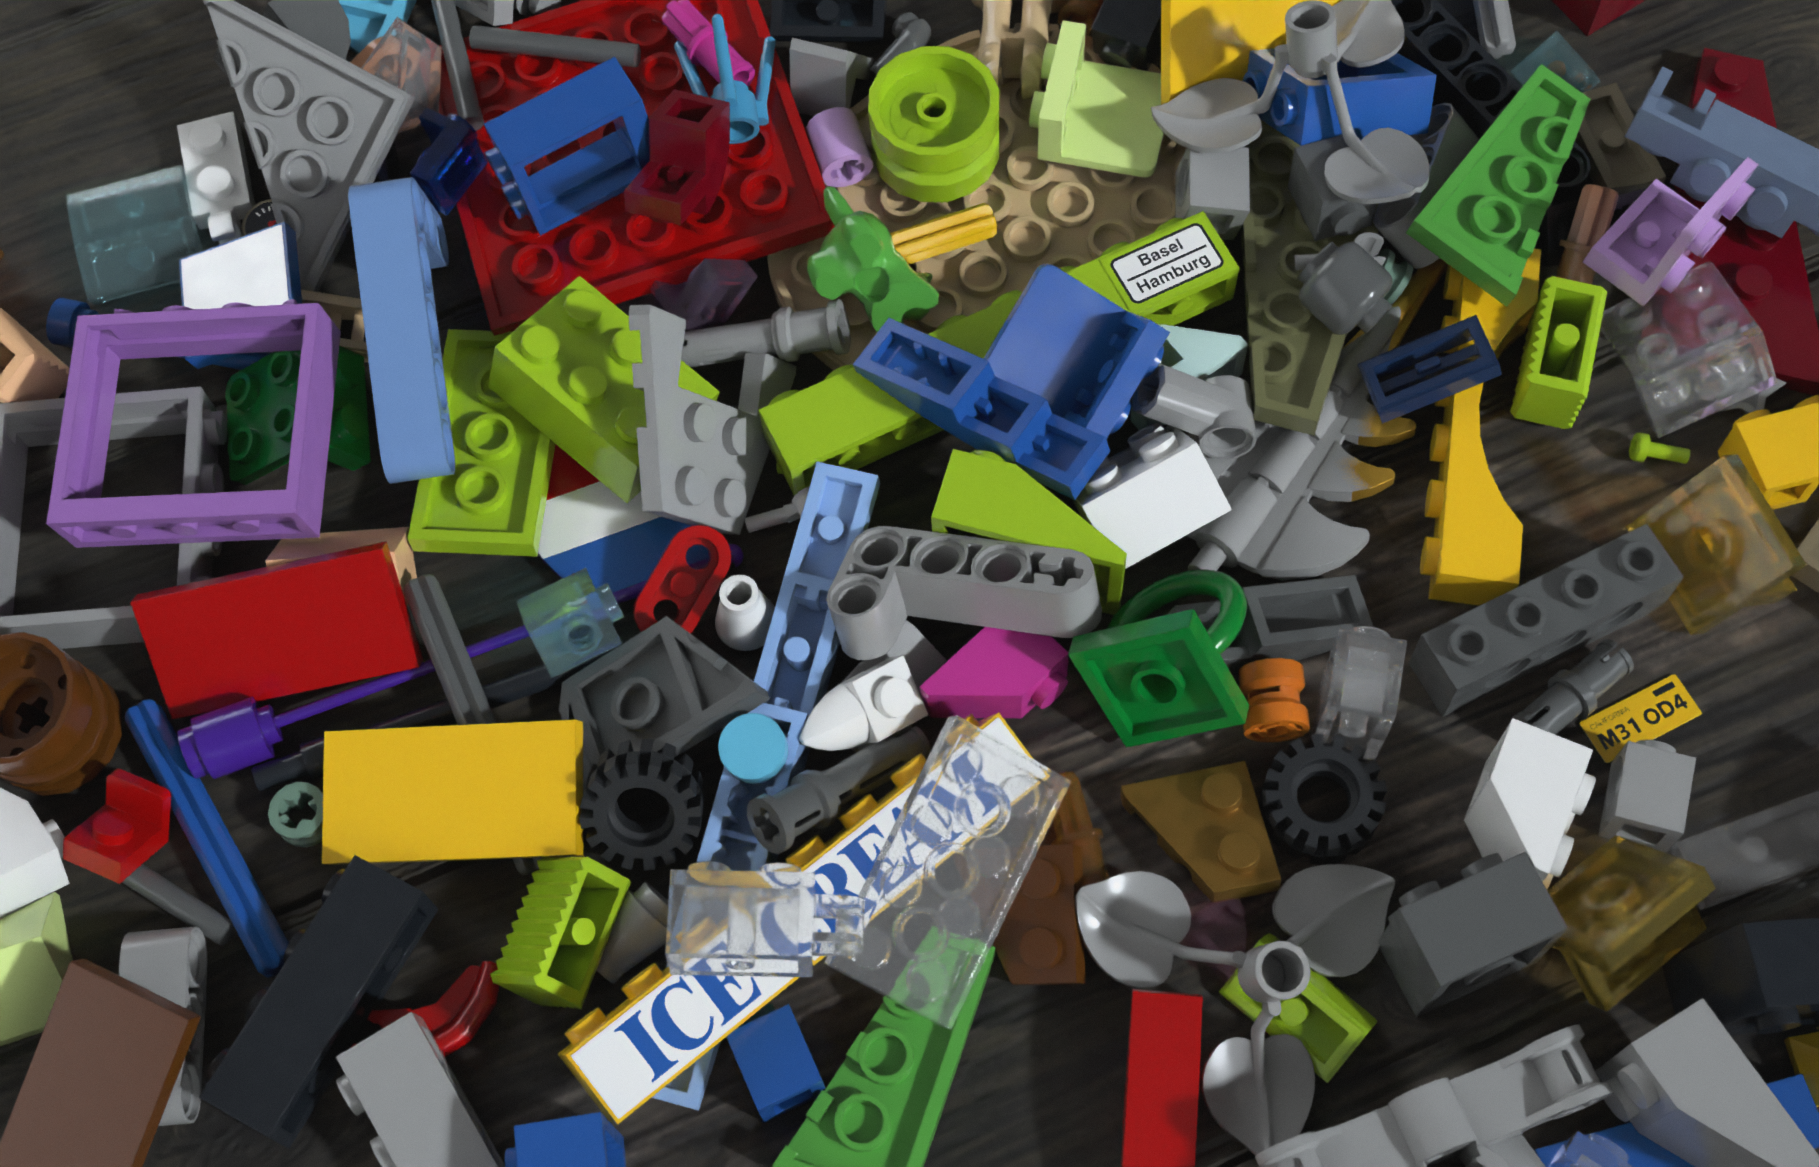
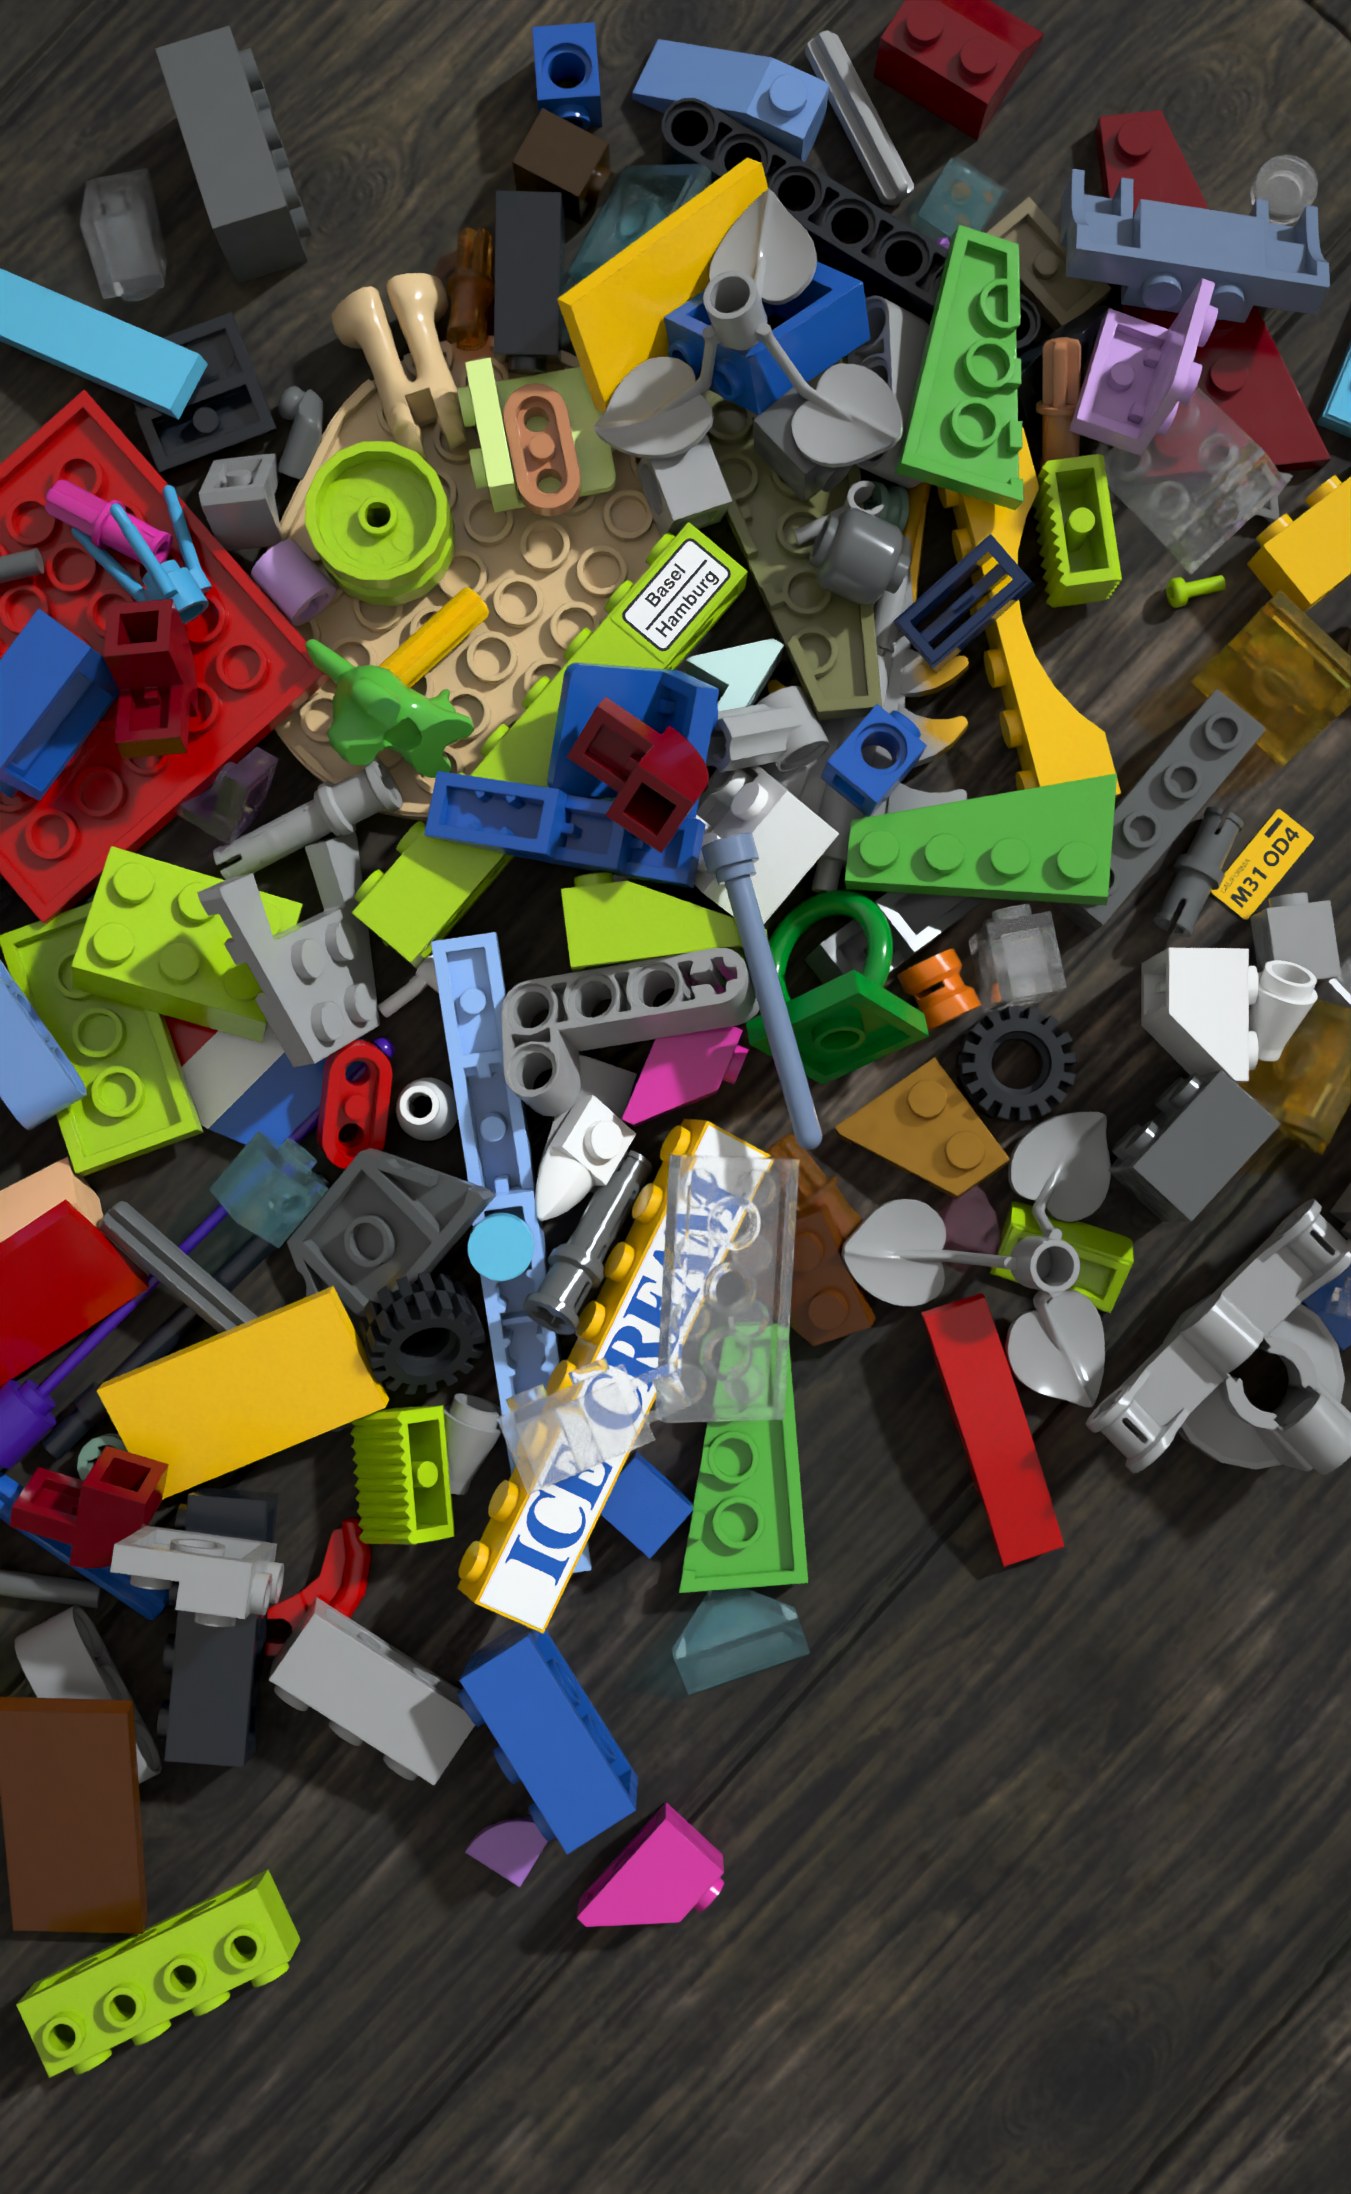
camera: 30 degrees left, 20 degrees up
none -> dark red brick [9,1446,169,1569]
none -> light grey plate [110,1526,284,1627]
none -> nougat plate [503,383,581,517]
none -> dark red brick [567,697,709,853]
none -> sand blue piece [701,833,822,1150]
none -> blue brick [821,704,927,817]
none -> bright green wing [845,773,1117,905]
none -> white cone [1249,960,1318,1062]

